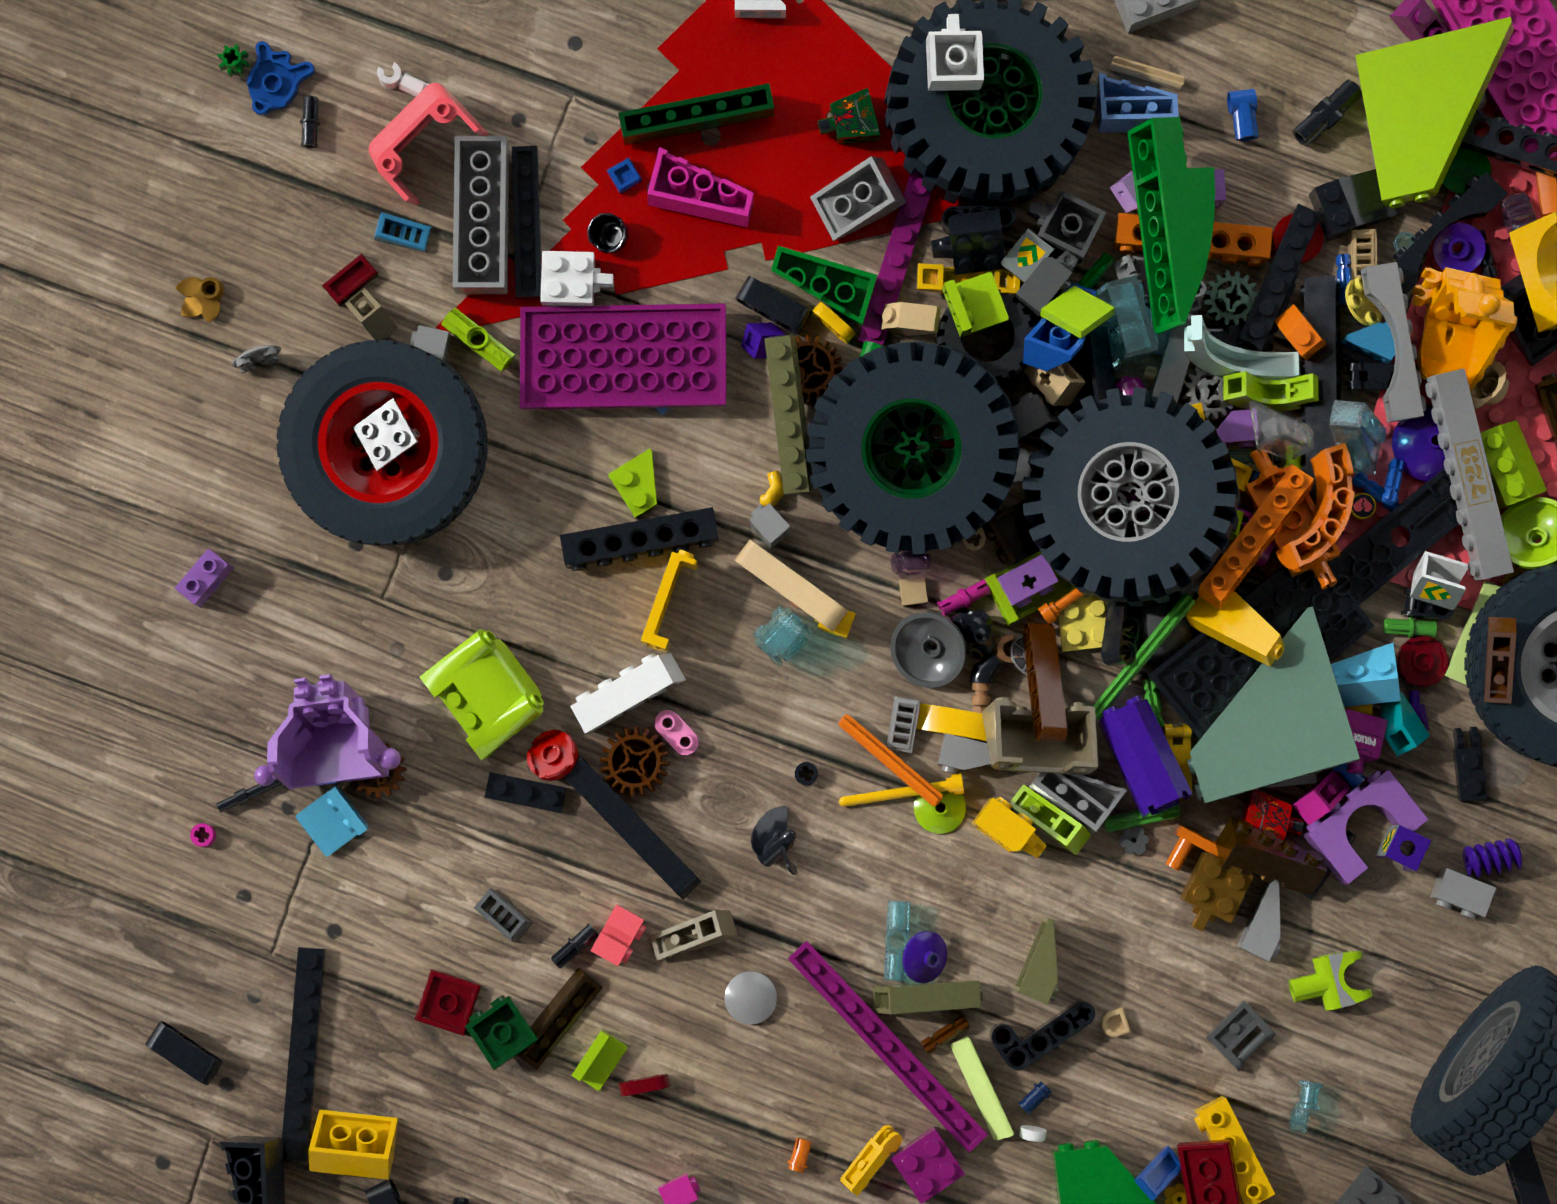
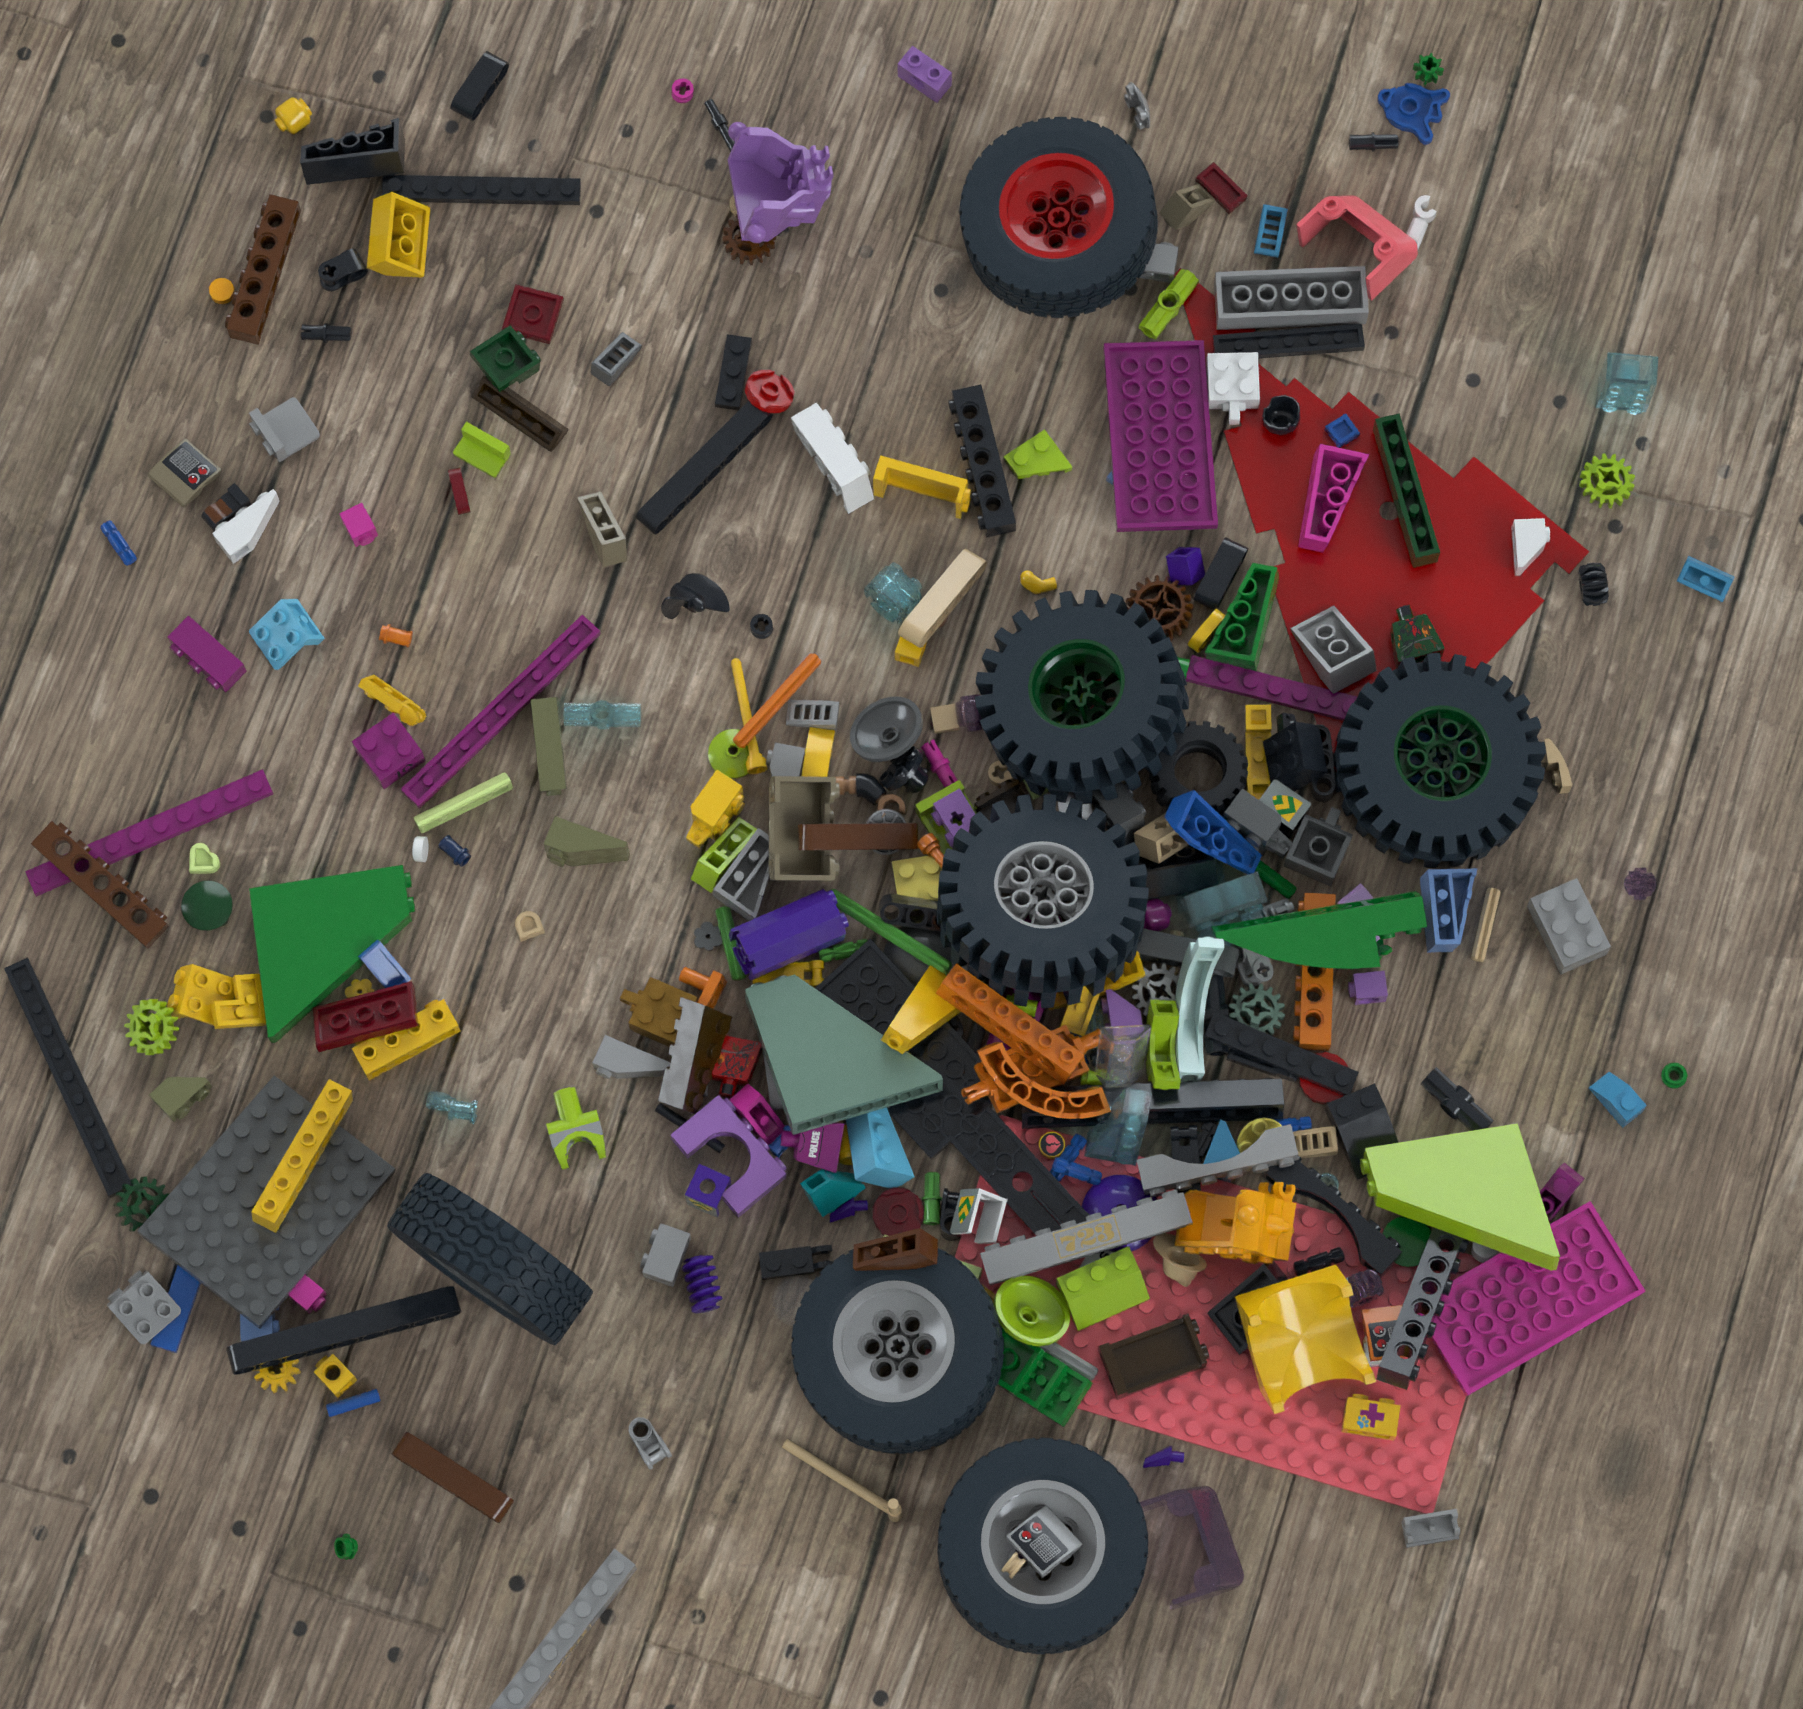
camera: 90 degrees right, 10 degrees down
pearl gold plate [175,276,224,323] -> none
medium azure bracket [296,785,369,857] -> none
hinge [353,398,421,471] -> none
lime piece [420,629,544,760] -> none
black axle [551,923,599,969] -> none
coral brick [591,904,646,966] -> none
reddish brown gear [600,726,670,797] -> none
bright pink plate [655,710,699,755] -> none
light grey dish [724,971,777,1024] -> none
light grey brick [750,503,790,550] -> none
olive brick [764,334,814,494] -> none
tan slope [881,302,941,336] -> none
dark purple dish [903,931,947,983] -> none
reddish brown axle [921,1016,970,1053] -> none
white hinge [926,14,984,91] -> none
lime bracket [942,272,1009,338] -> none
black beam [989,1001,1095,1071] -> none
lime tile [1040,285,1115,339] -> none
dark grey plate [1205,1000,1276,1072] -> none
blue piece [1227,89,1259,142] -> none
orange slope [1274,304,1327,360] -> none
dark purple dish [1433,223,1486,272] -> none

